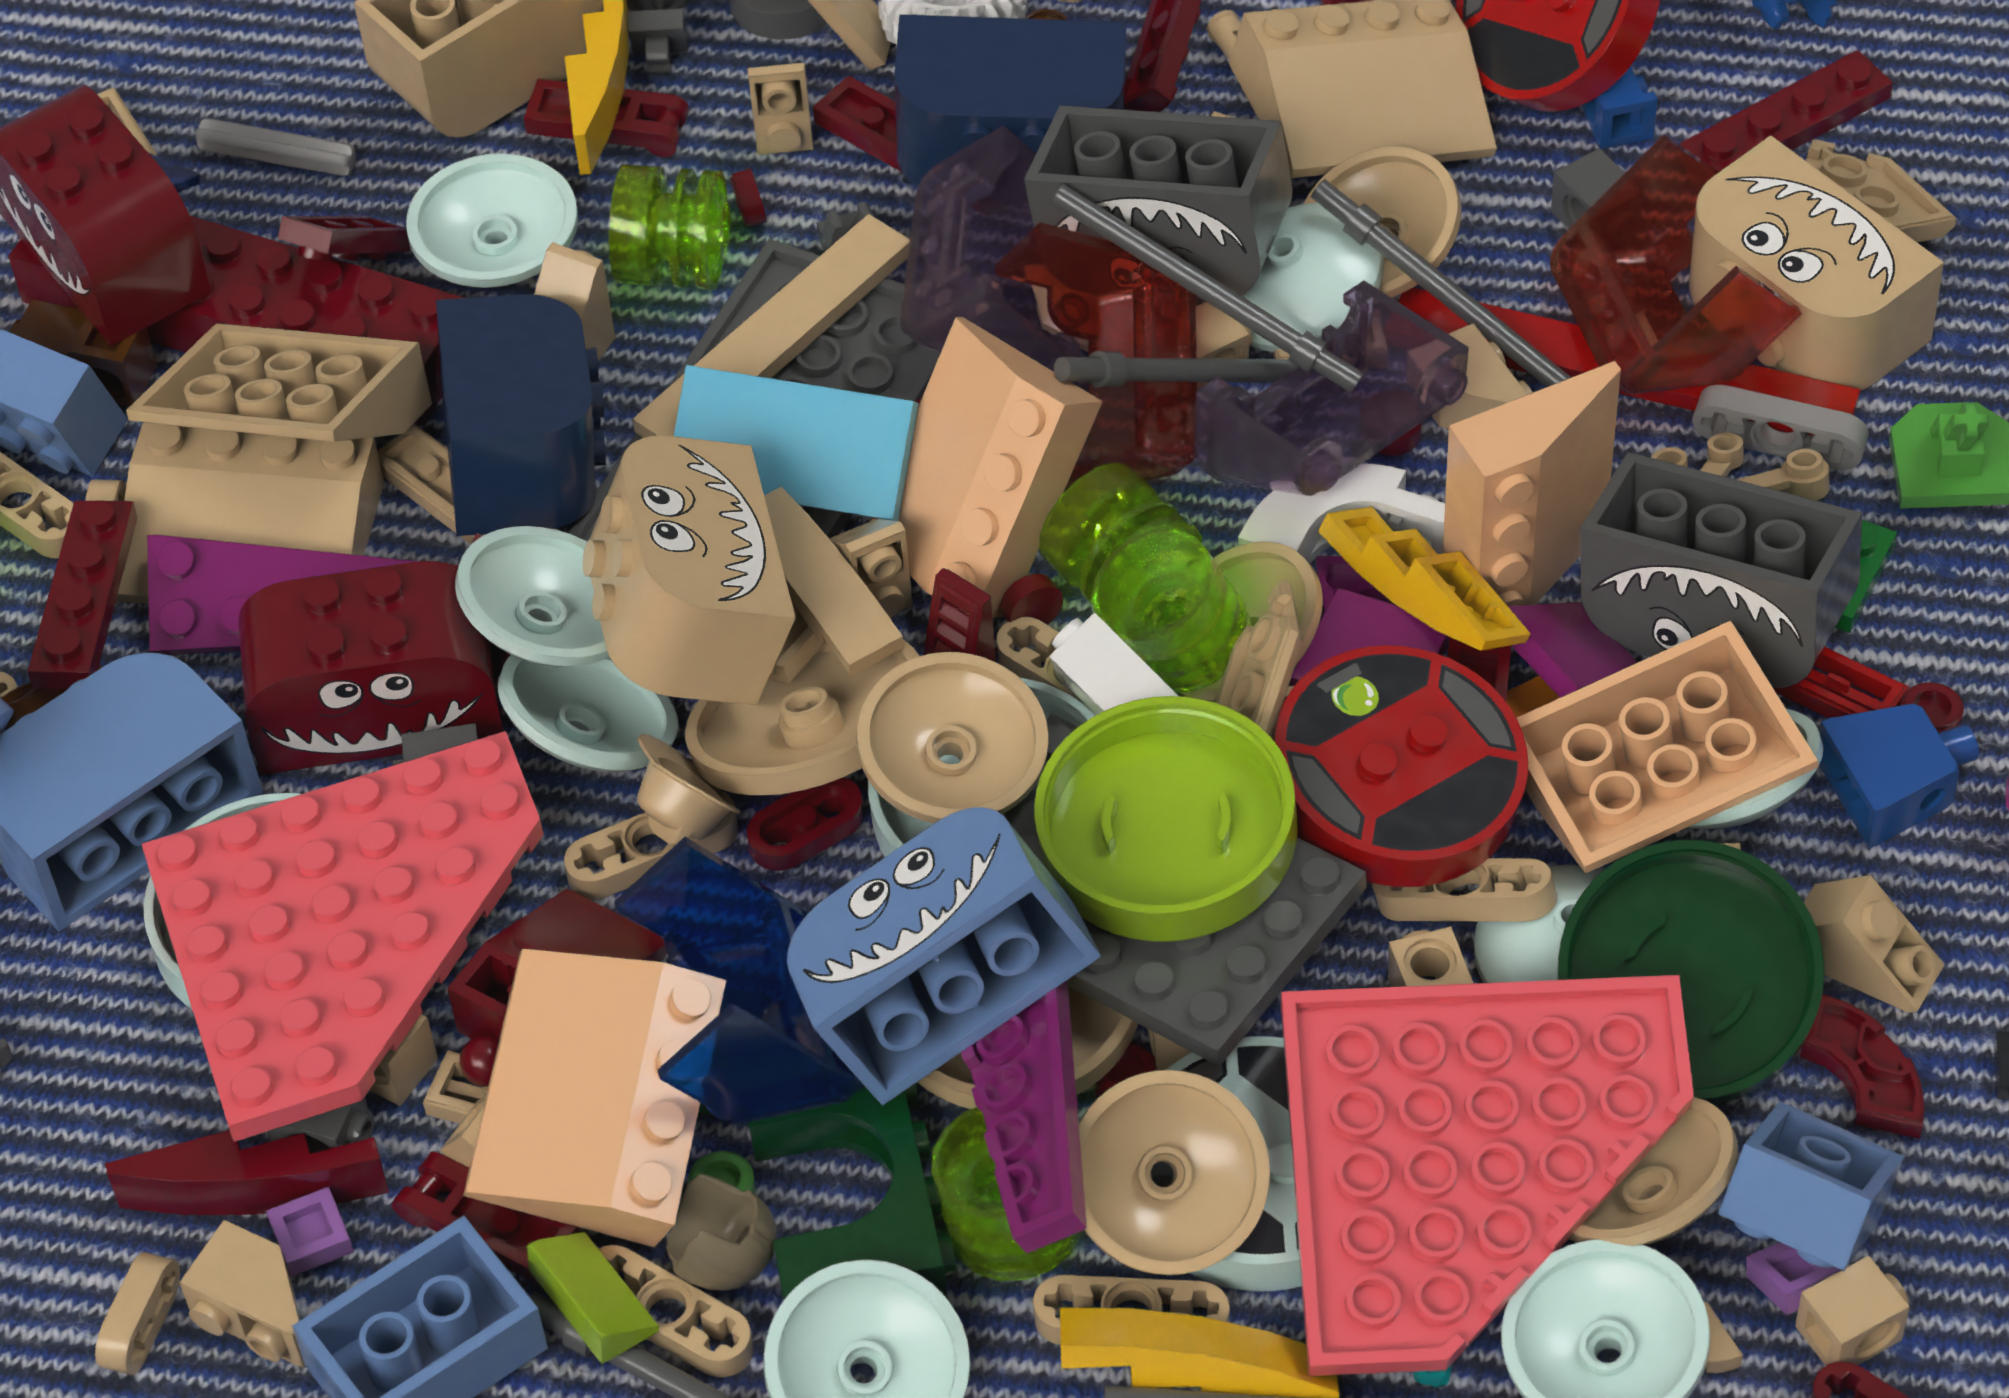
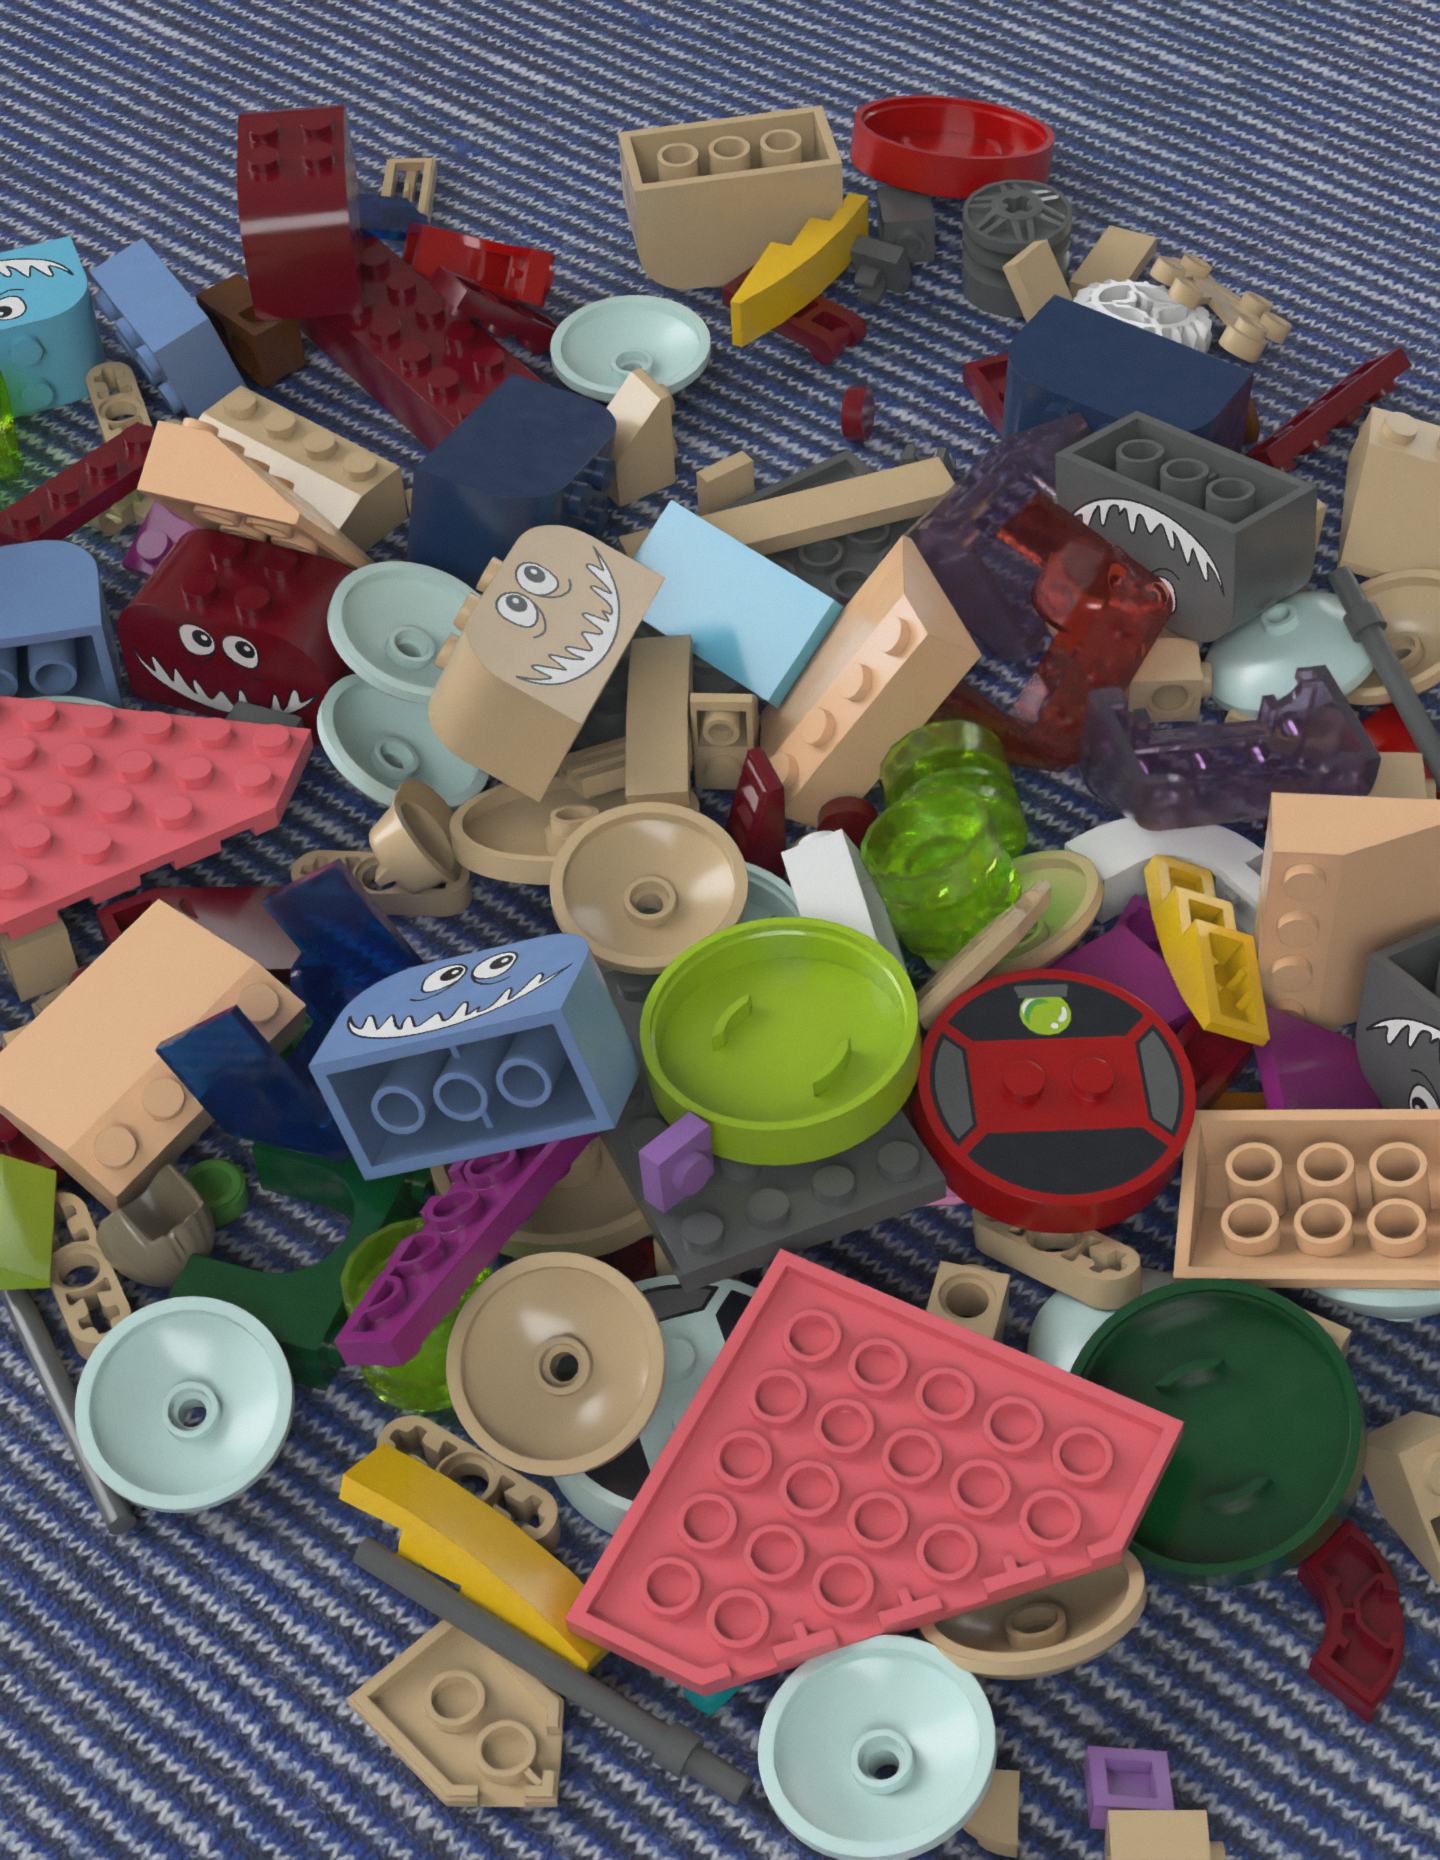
camera: 30 degrees right, 5 degrees down
tan slope [126,323,432,442] -> none
light grey axle [195,118,356,177] -> none
clear neon green wheel [609,164,731,290] -> none
dark red plate [747,777,864,871] -> none
tan slope [748,63,813,155] -> none
dark grey bar [1051,184,1364,393] -> none
dark grey bar [1054,351,1325,388] -> none
medium blue brick [1718,1101,1905,1271] -> none
none -> light nougat slope [137,417,375,571]
none -> red arch [401,222,555,308]
none -> medium lavender plate [638,1111,714,1214]
none -> tan tile [696,451,755,516]

